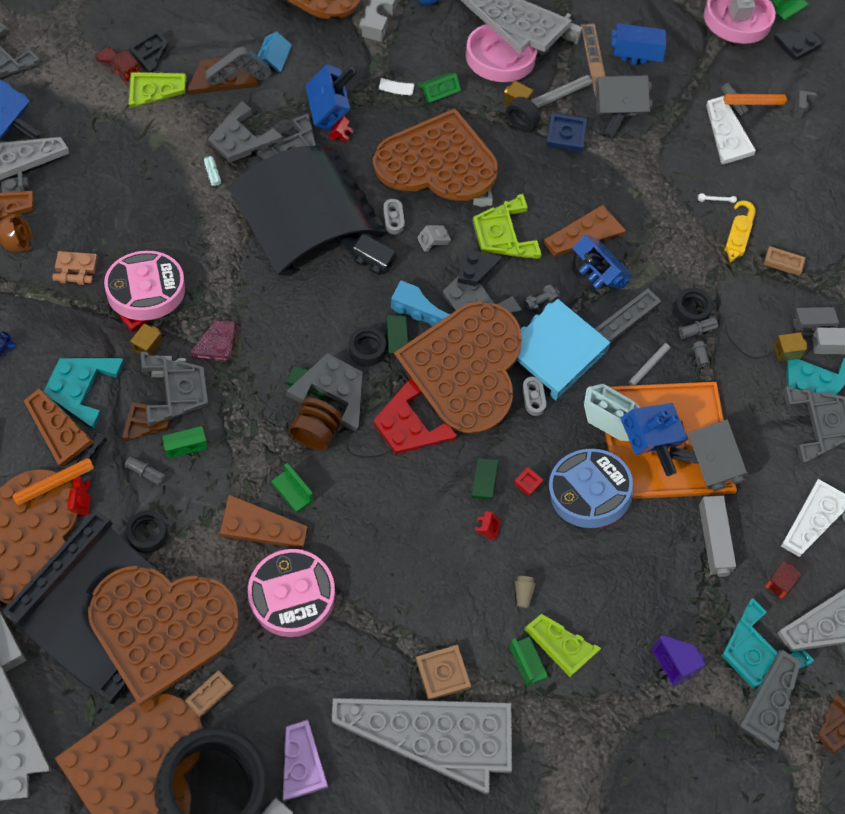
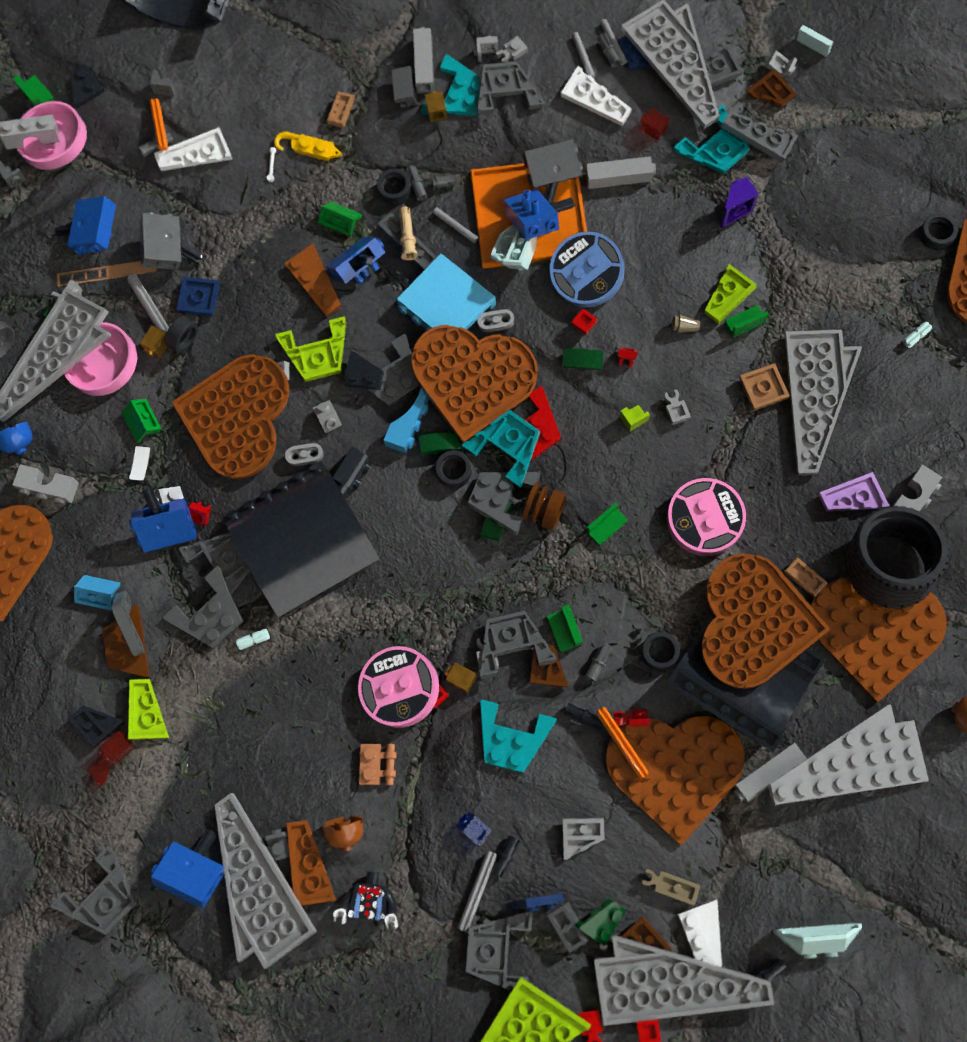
camera: 80 degrees left, 10 degrees up
dark orange wing [24,389,94,466] -> none
clear pink wing [191,320,235,360] -> none
dark orange wing [220,495,308,549] -> none
dark grey bar [524,284,561,311] -> none
none -> bracket [156,486,184,504]
none -> green panel [318,201,362,236]
none -> tan pin [399,207,418,261]
none -> teal wing [462,410,540,488]
none -> lime panel [620,405,650,432]
none -> light grey plate [664,390,691,425]

